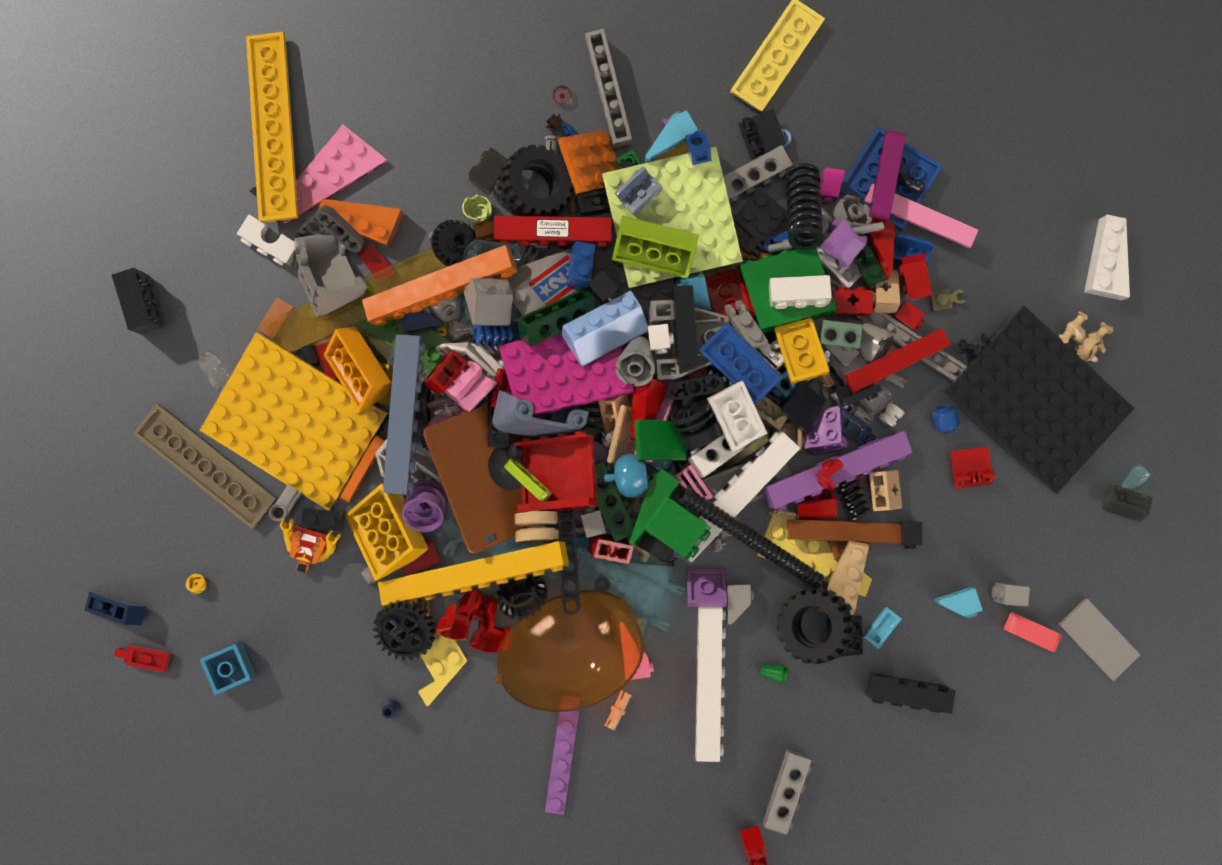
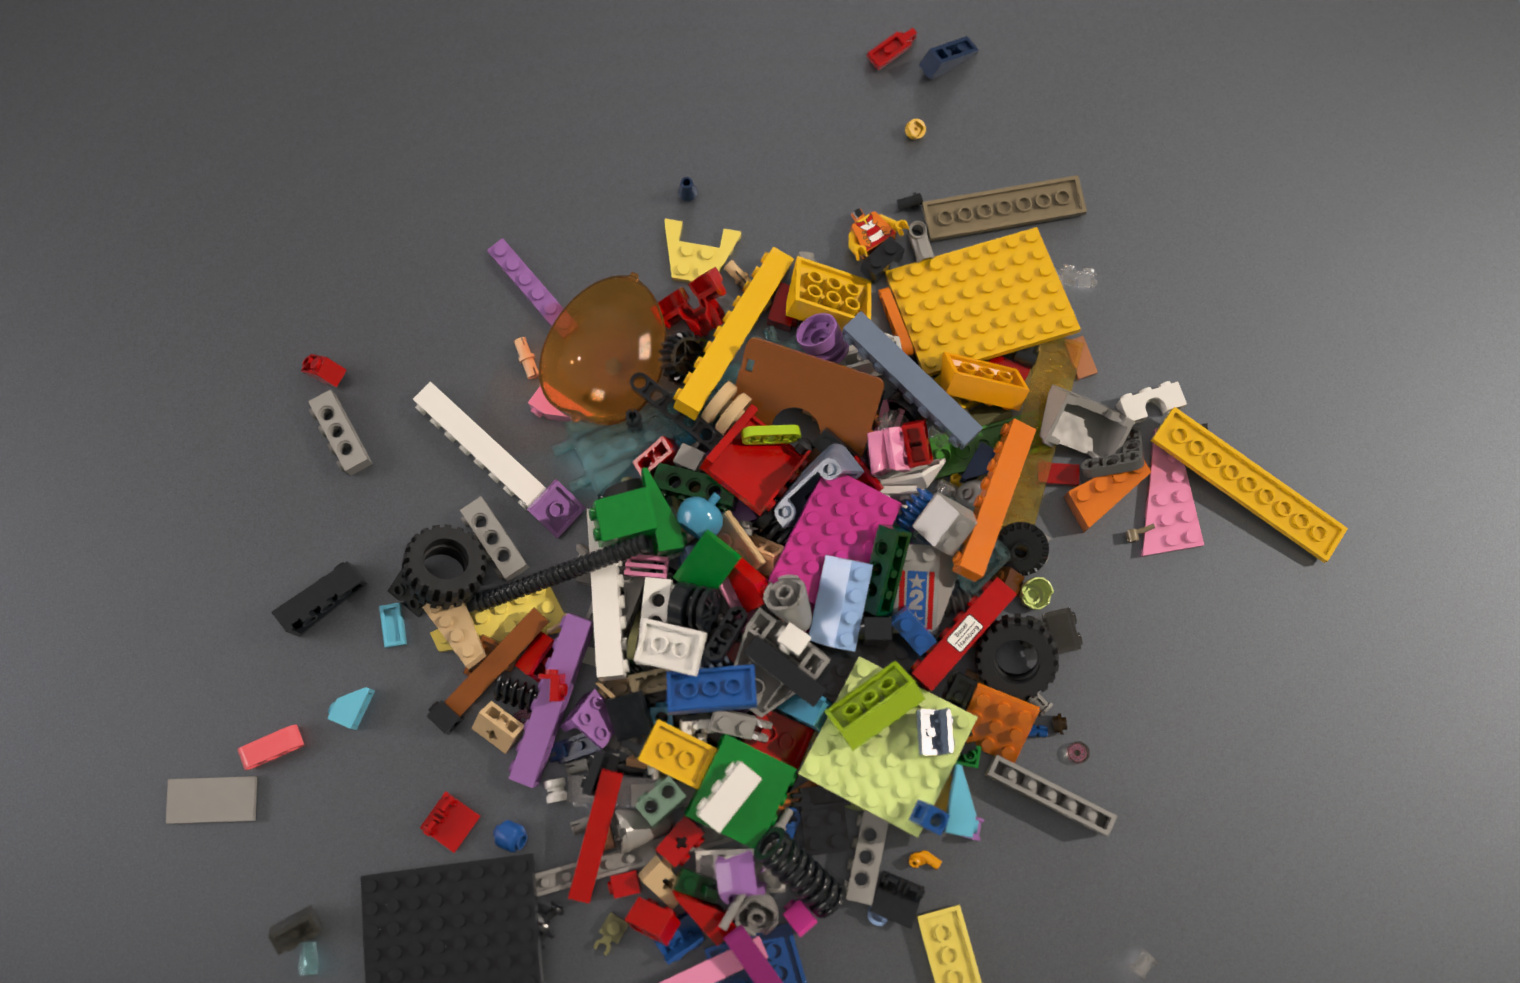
camera: 135 degrees right, 10 degrees down
black brick [111,268,163,335] -> none
dark azure brick [199,641,257,695] -> none
black gear [372,599,436,661] -> none
light grey slope [726,584,754,624] -> none
green cone [760,664,789,684] -> none
light grey brick [992,582,1030,607] -> none
none -> light grey brick [460,496,530,582]
none -> black pin [897,192,923,212]
none -> light orange arm [909,850,942,870]
none -> dark tan hand [1126,523,1156,543]

